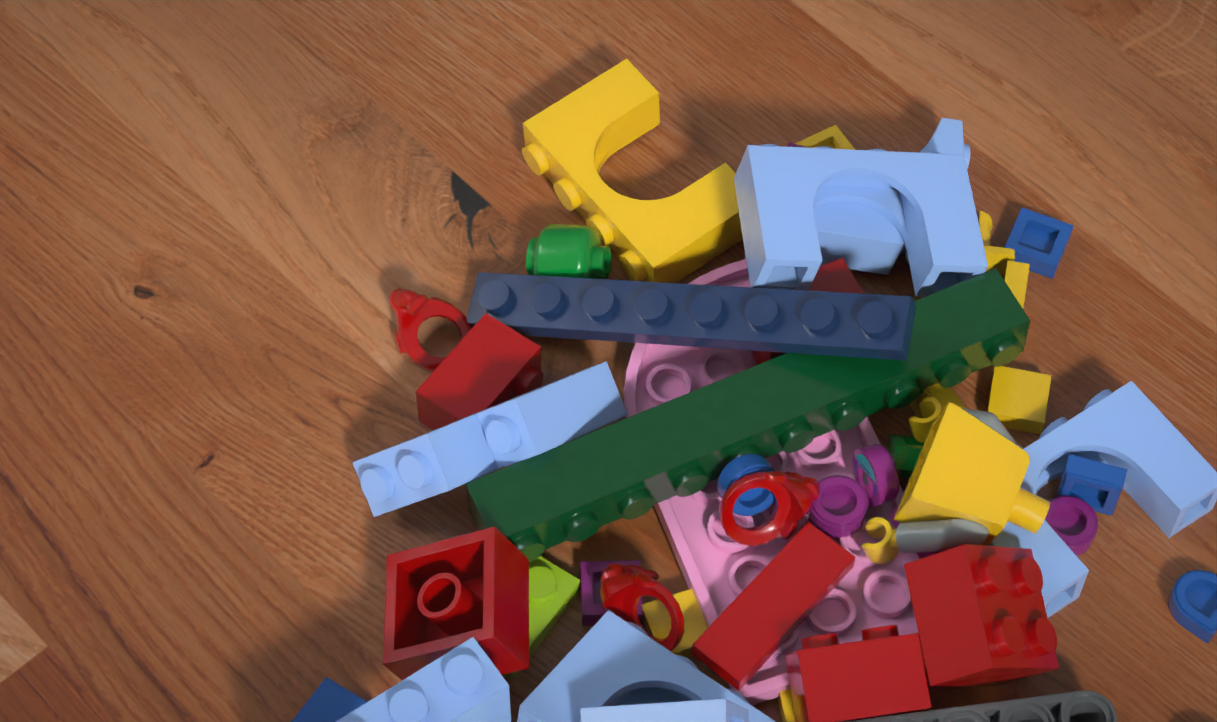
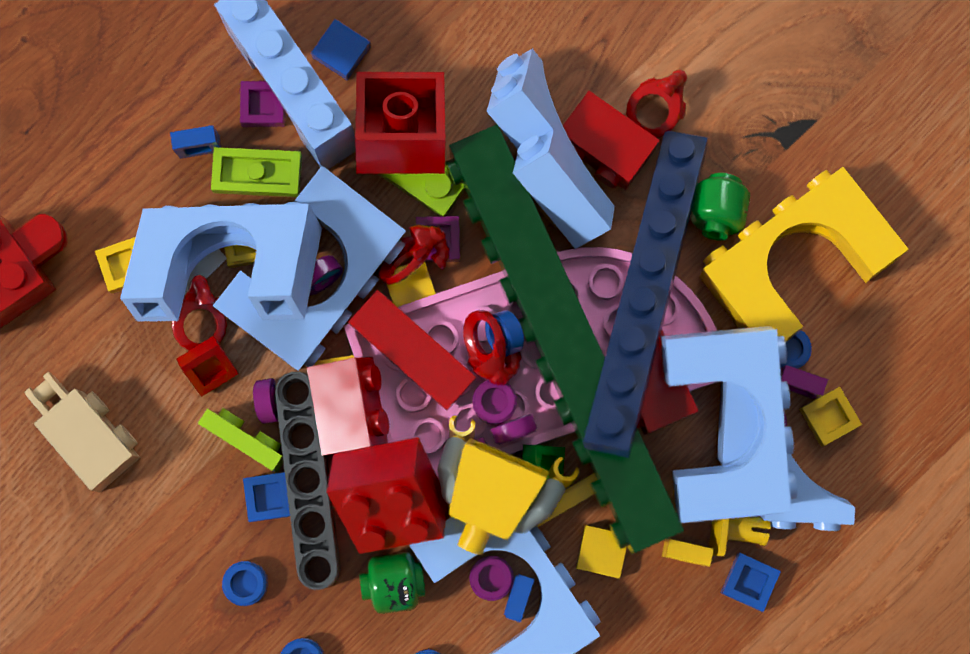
camera: 90 degrees right, 25 degrees up
none -> green head [360,552,426,614]

